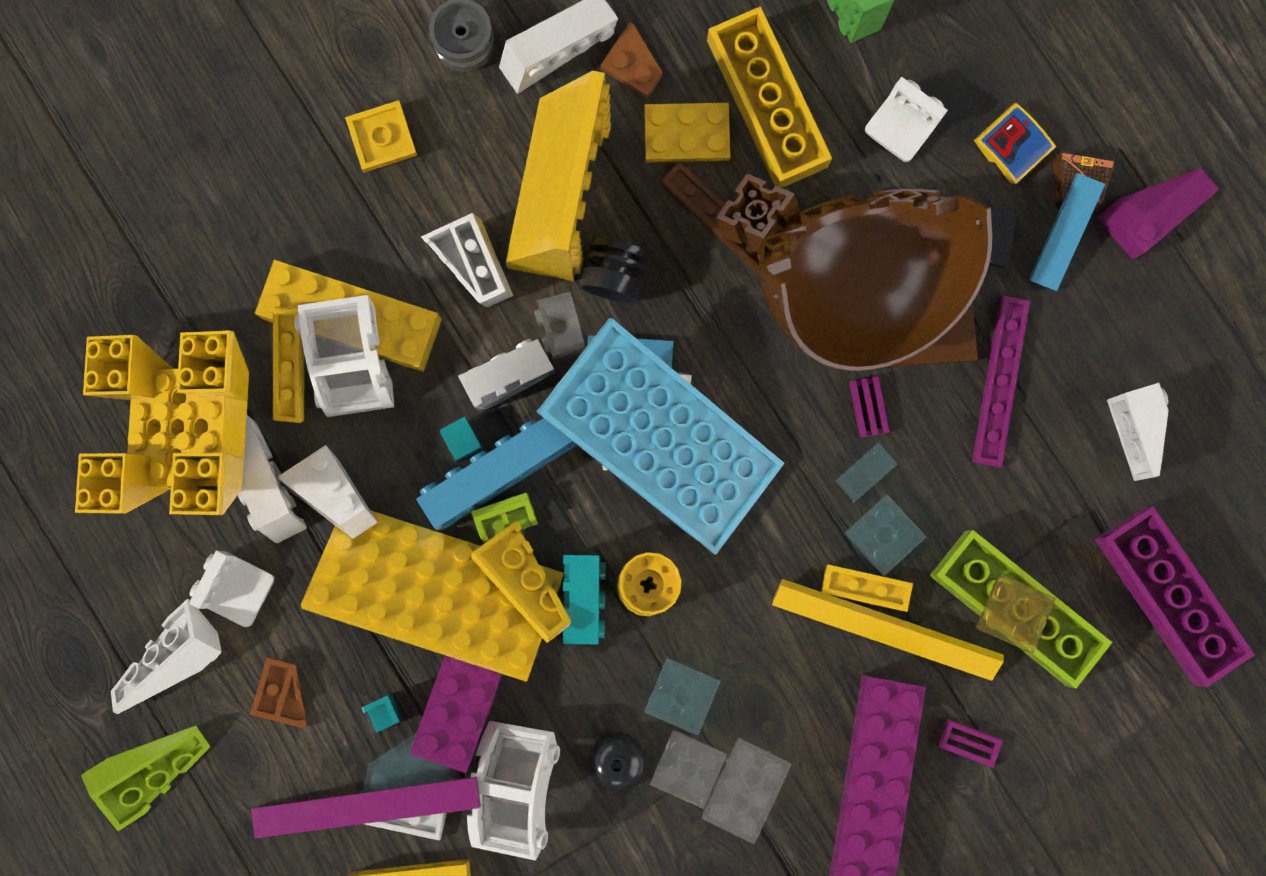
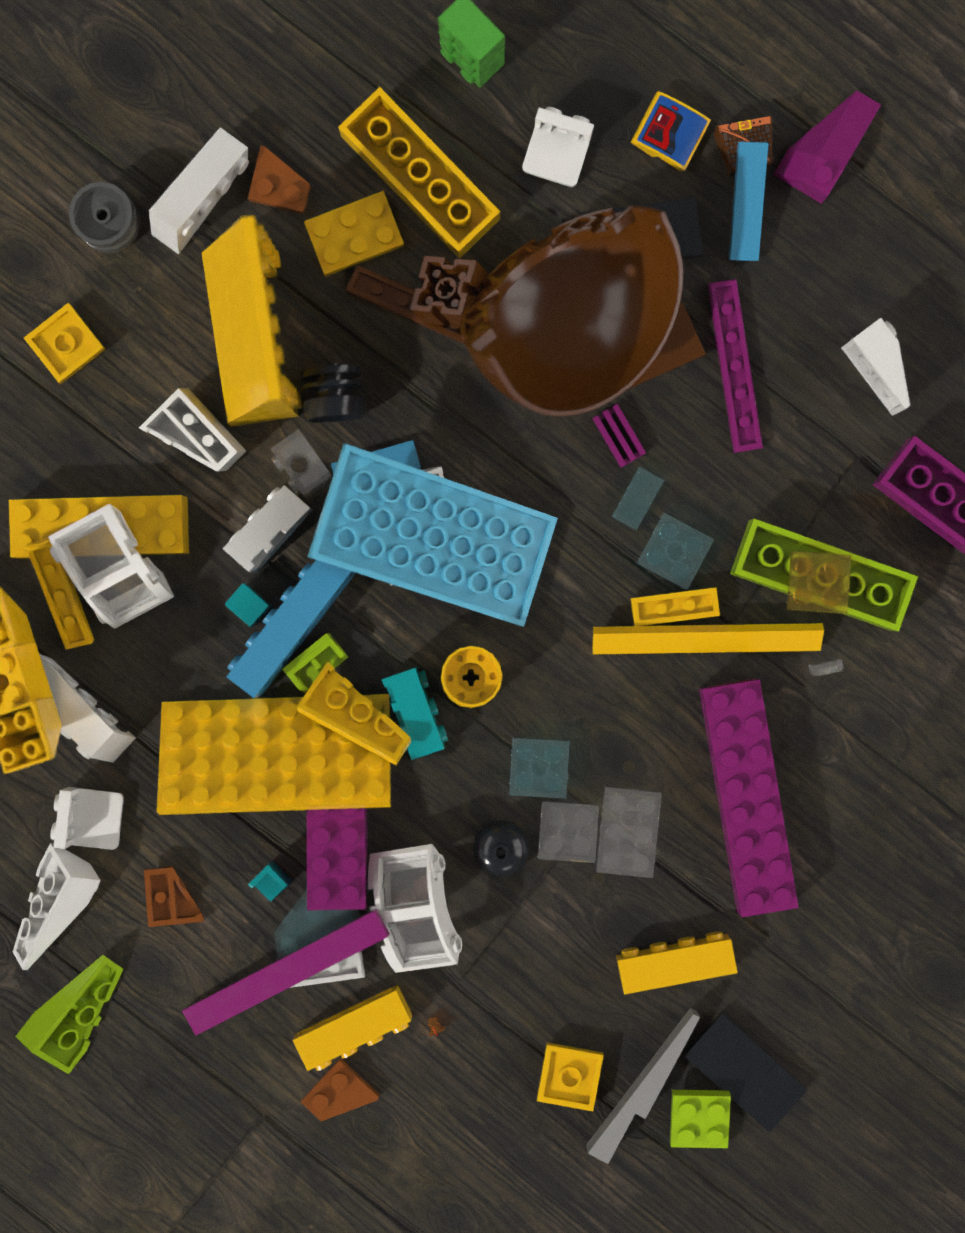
camera: 20 degrees left, 5 degrees up
white wedge [277,445,377,539] -> none
magenta tile [937,718,1003,768] -> none
none -> clear tile [808,659,844,676]

